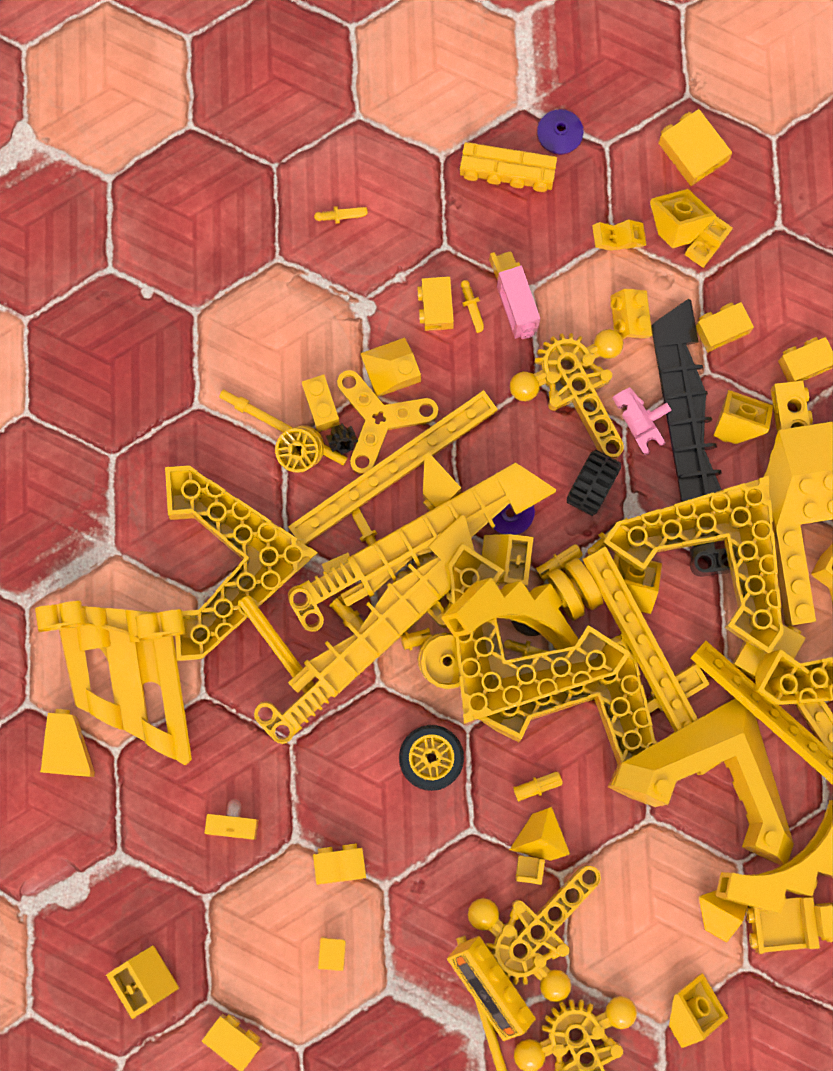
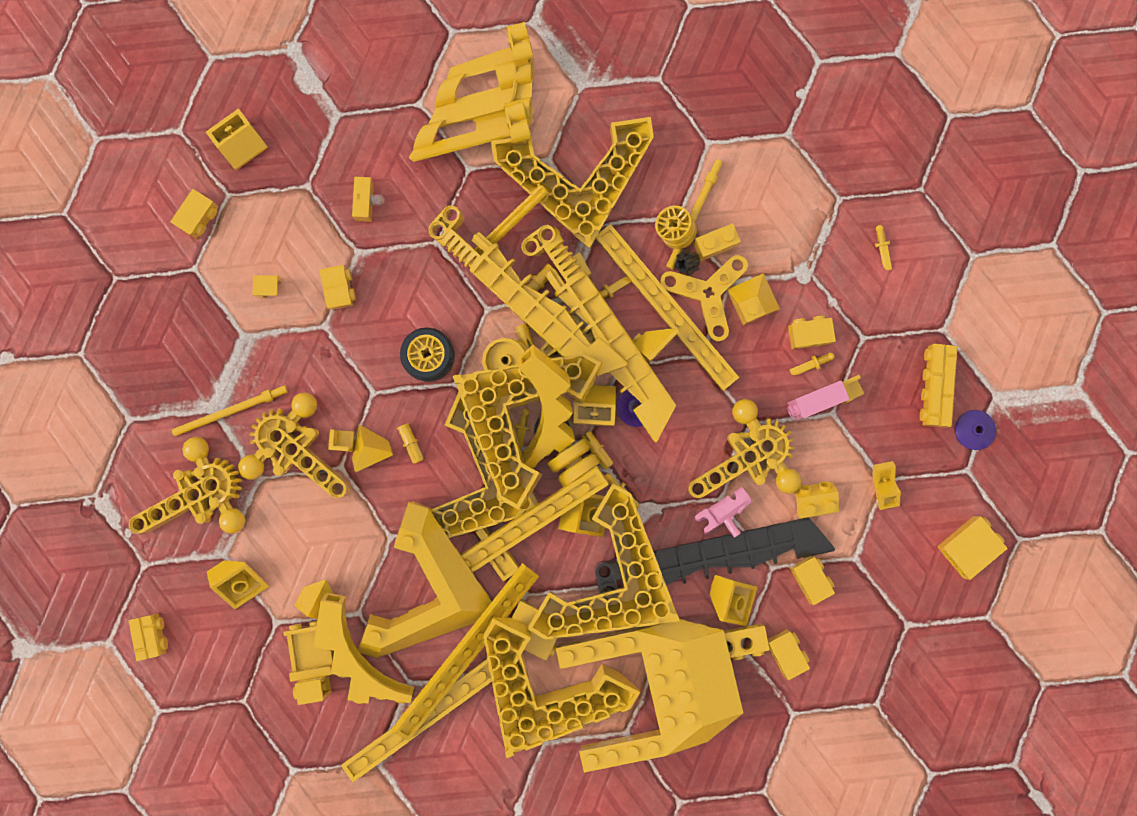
camera: 85 degrees right, 5 degrees up
yellow slope [41,709,95,777] -> none
yellow brick [447,936,536,1041] -> none
black tyre [567,449,621,516] -> none
yellow slope [650,189,716,248] -> none
yellow slope [684,216,733,268] -> none

